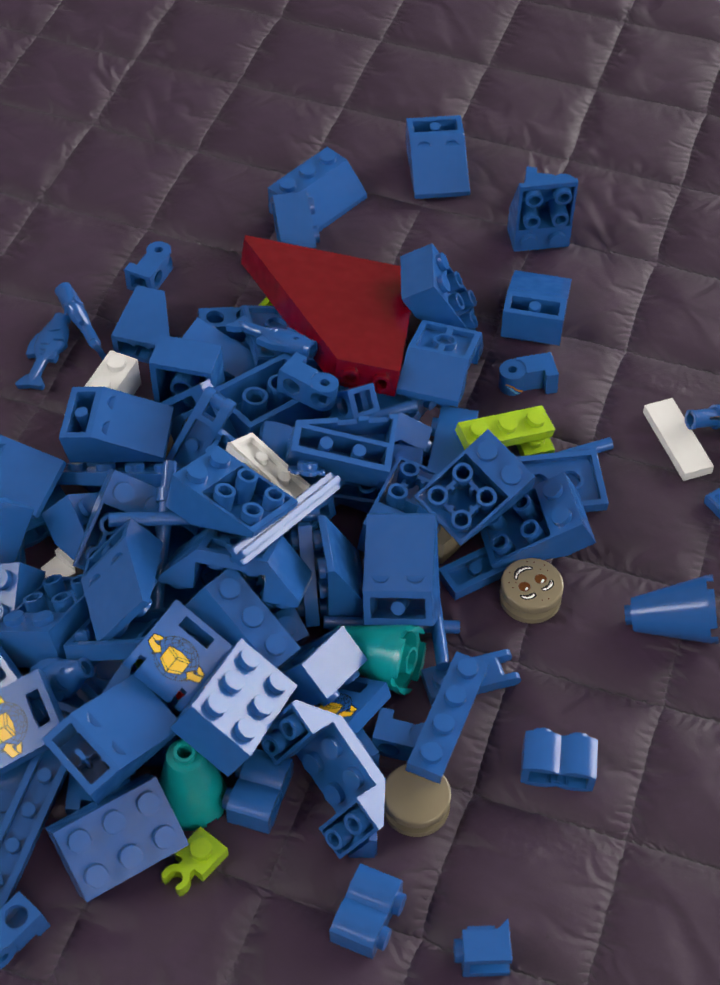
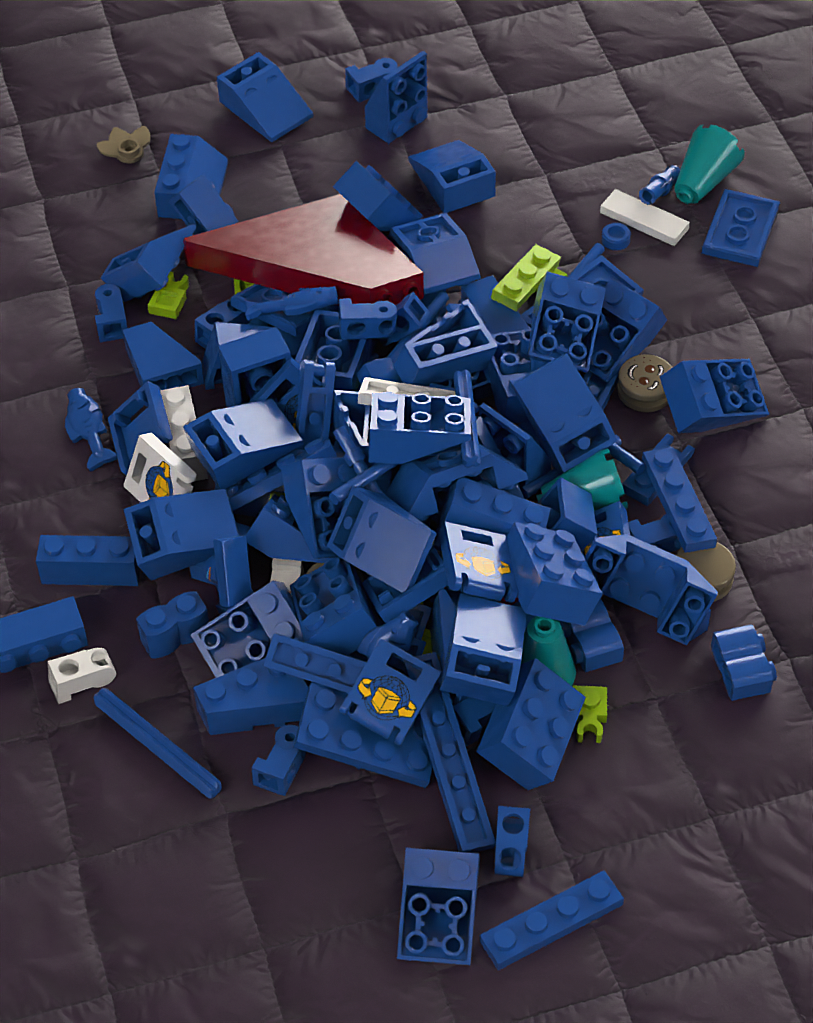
camera: 35 degrees left, 0 degrees up
blue animal [55,282,107,360] -> none
blue plant [288,460,326,477] -> none
blue leg [498,352,559,396] -> none
blue brick [520,728,598,792] -> none
blue cone [624,574,719,644] -> none
none -> dark tan plate [97,126,151,164]
none -> blue slope [101,224,196,302]
none -> blue container [108,381,173,475]
none -> white container [123,433,197,502]
none -> lime plate [147,271,189,319]
none -> blue tile [601,223,631,250]
none -> blue slope [660,359,769,433]

